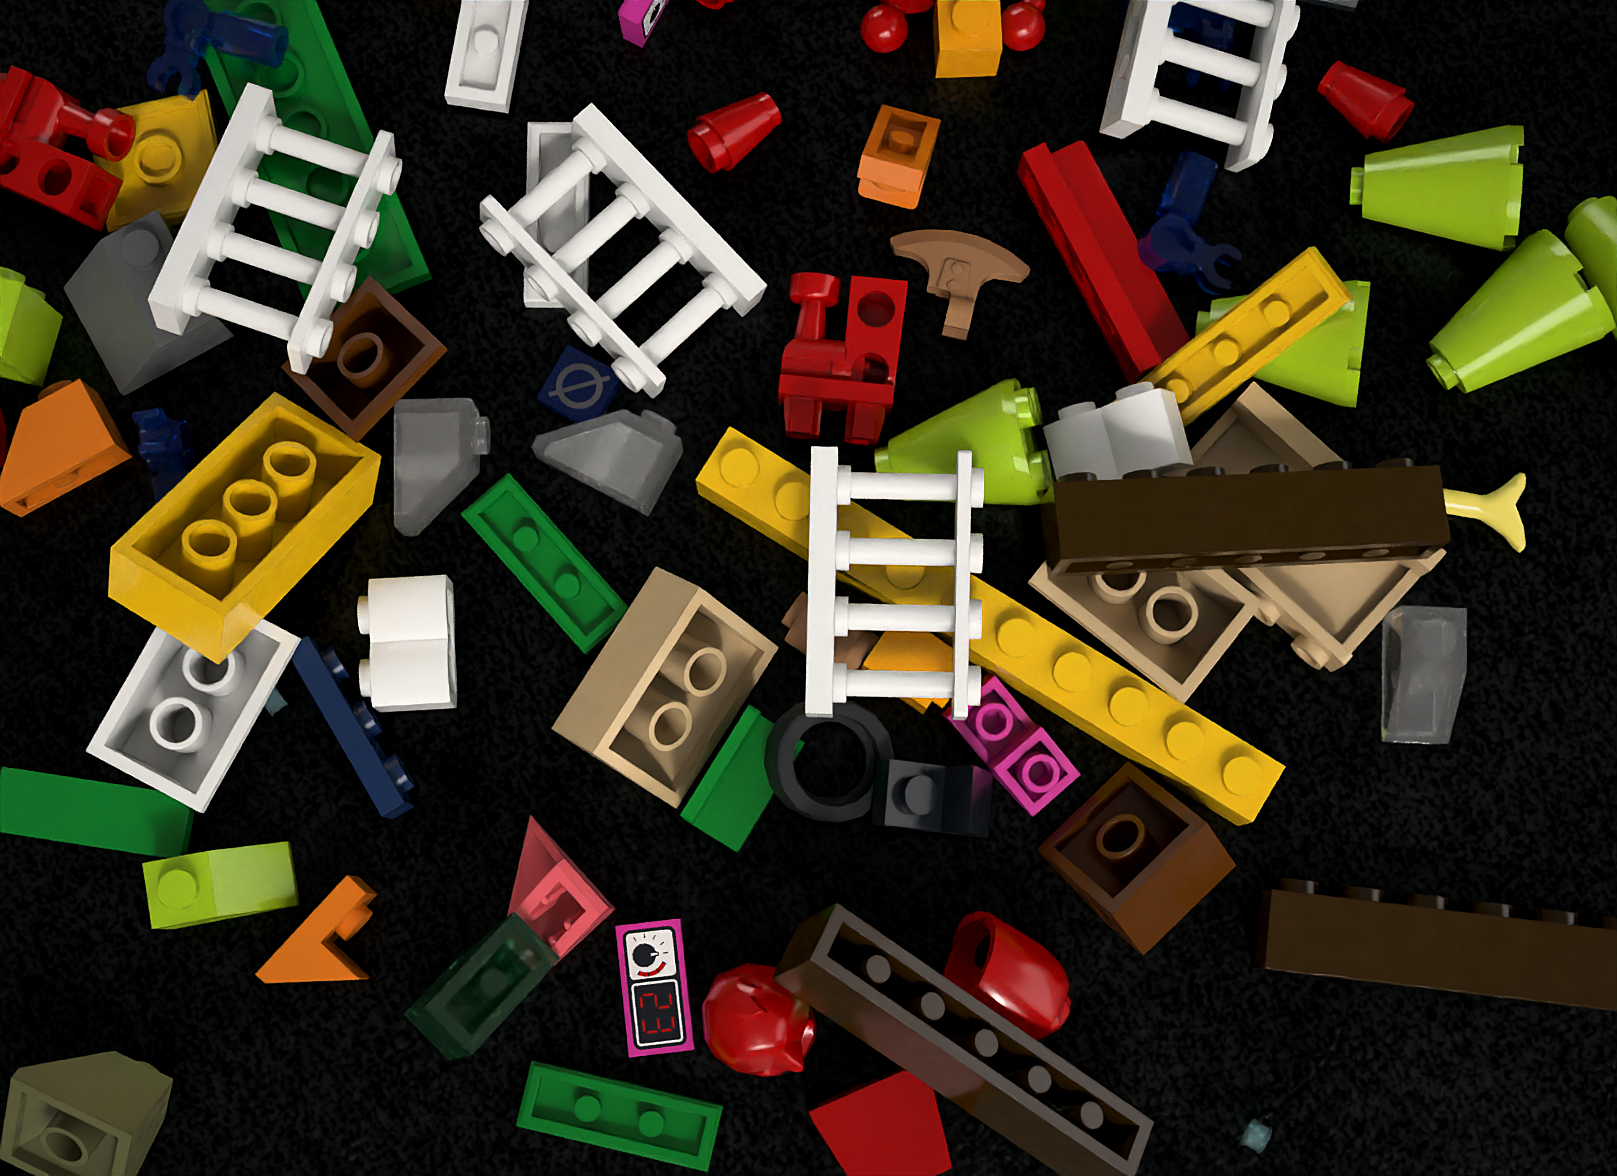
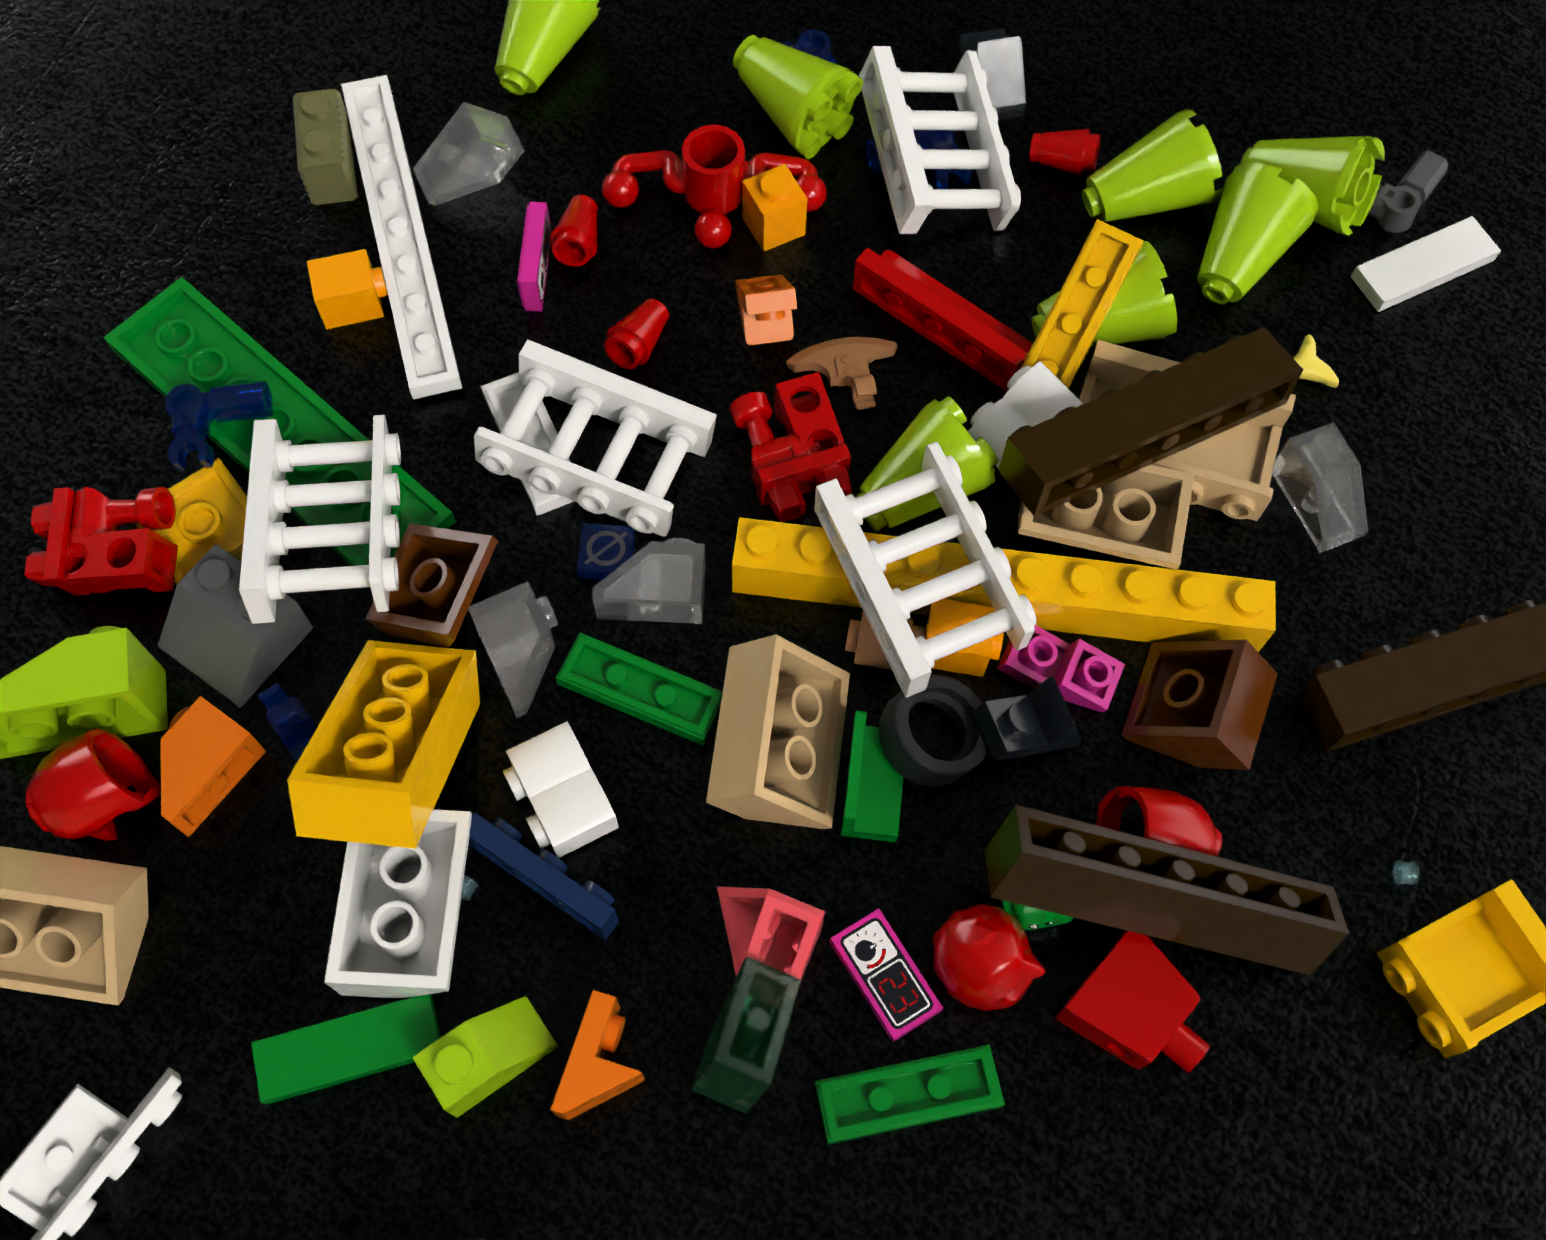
camera: 25 degrees left, 15 degrees down
clear blue bar [1138,151,1243,296] -> none

